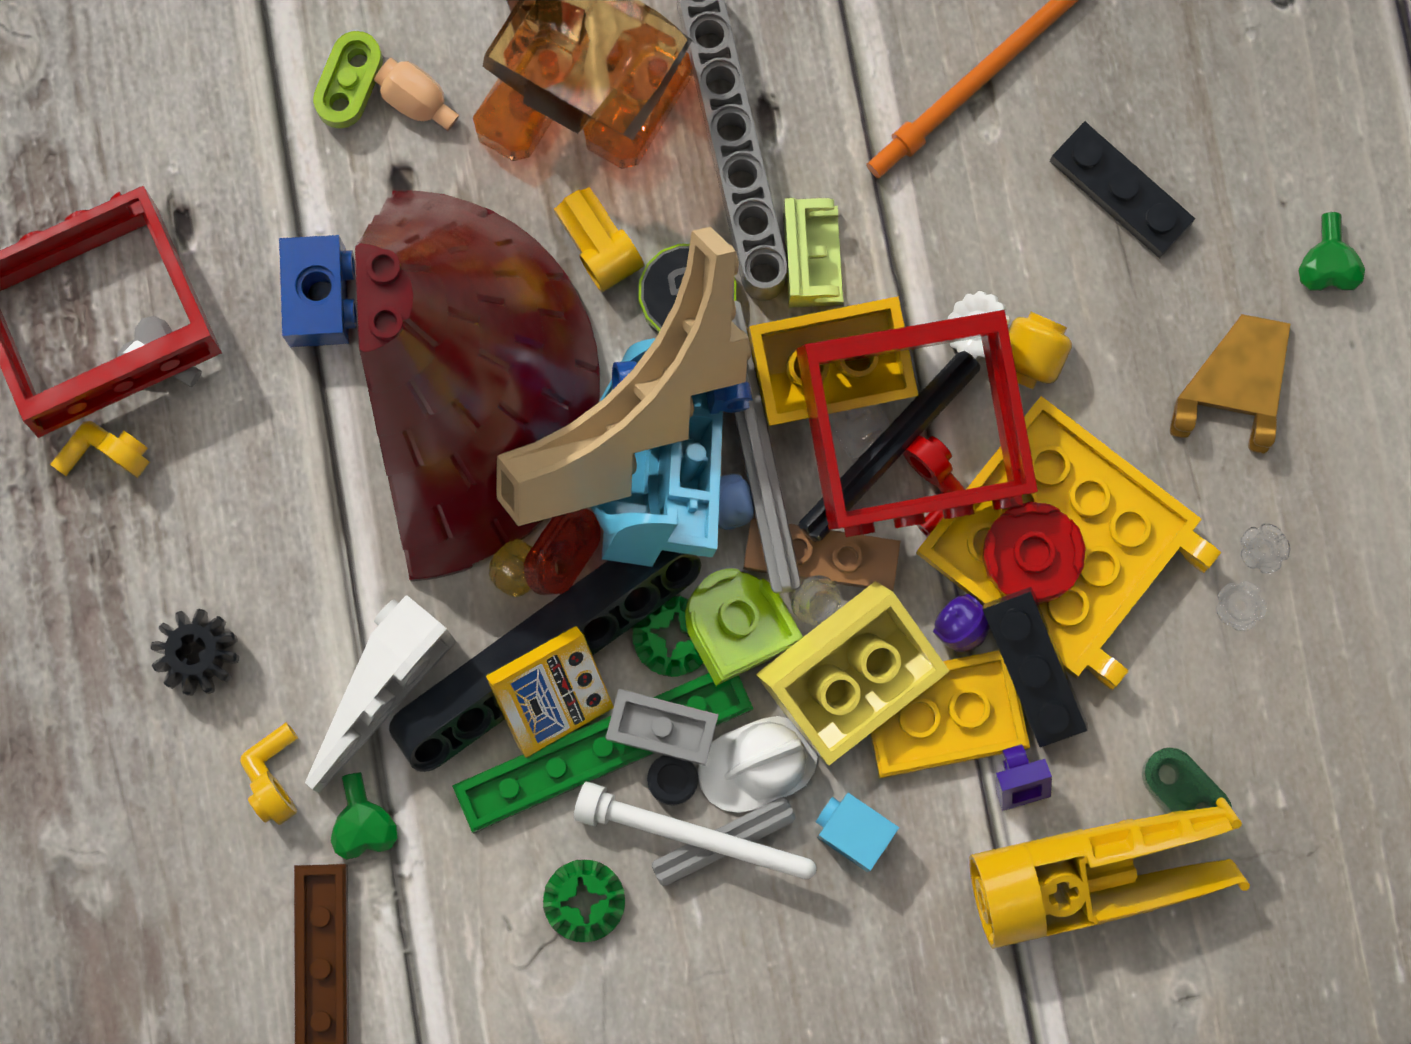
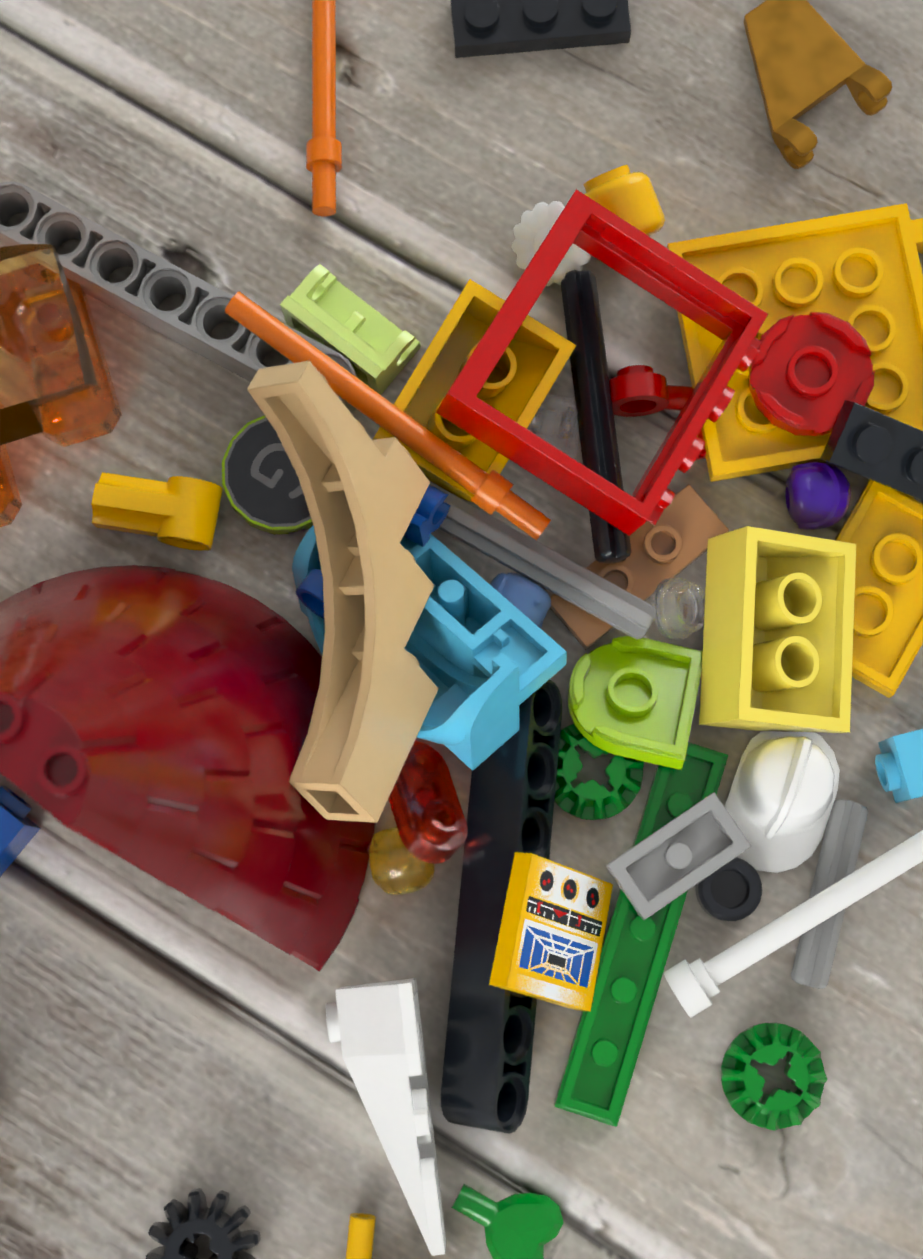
camera: 45 degrees left, 0 degrees up
none -> orange bar [224,291,551,540]

